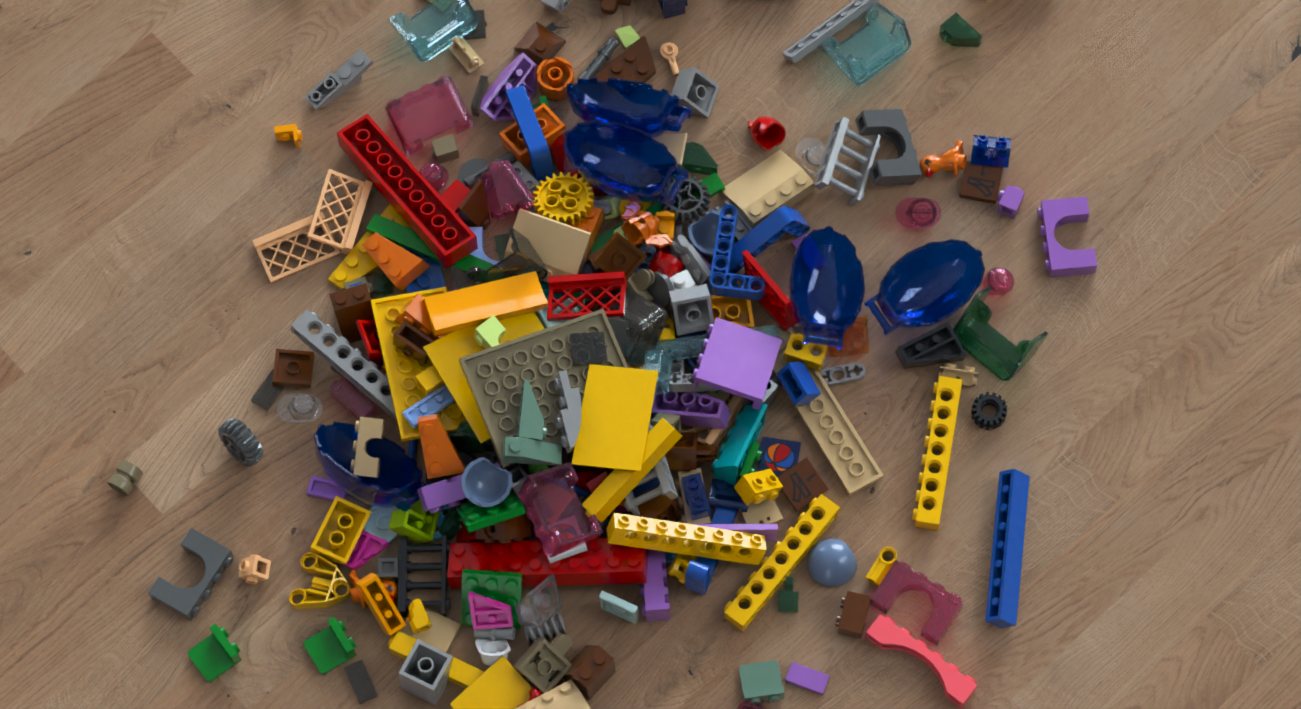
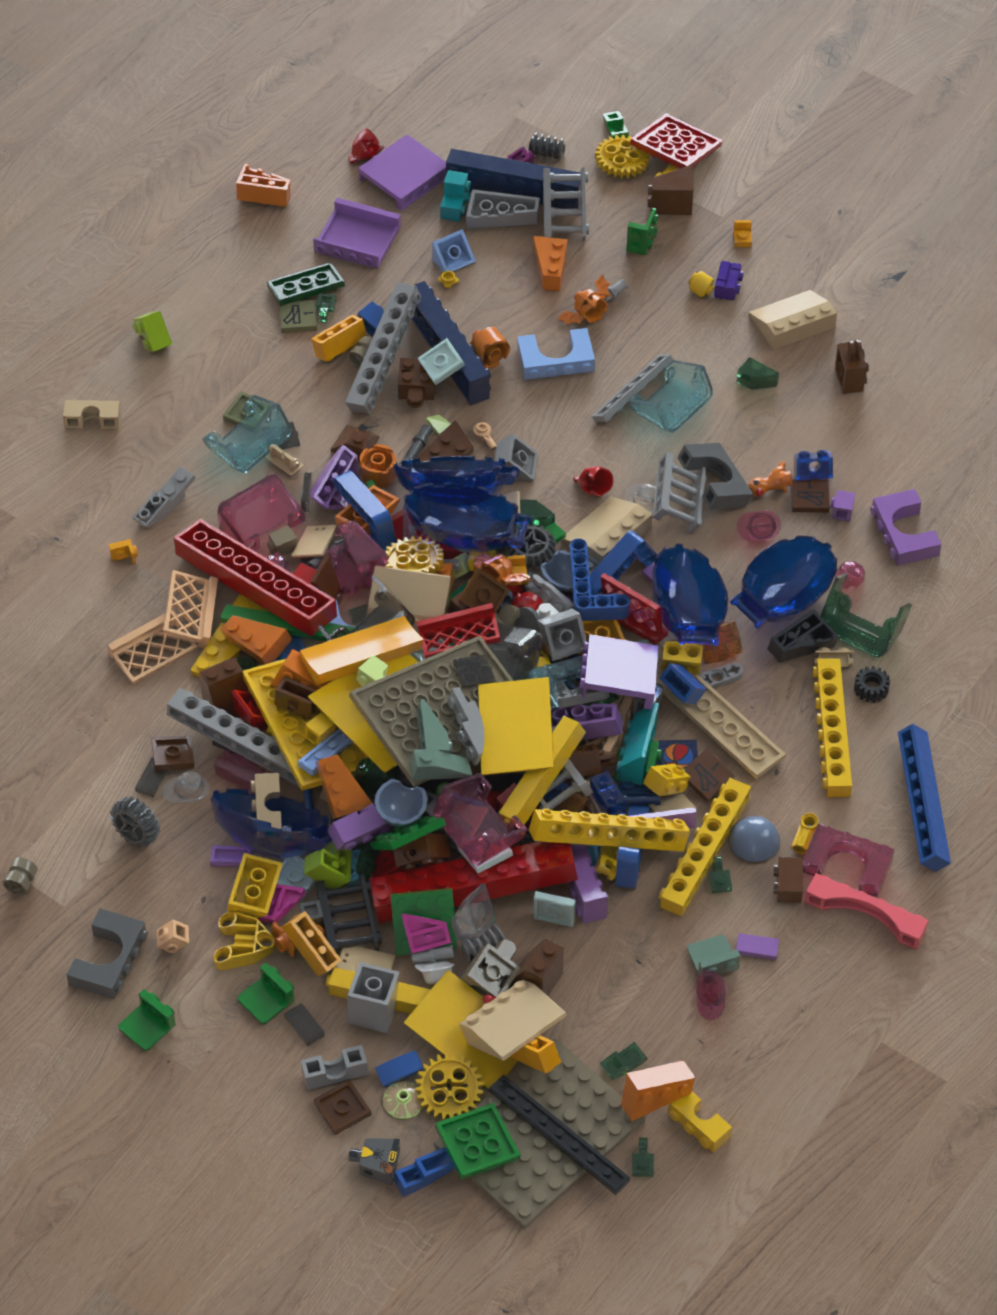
camera: 15 degrees left, 15 degrees down
yellow rock [407,599,432,635] -> none
none -> tan container [291,525,338,558]
none -> reddish brown brick [835,339,869,394]

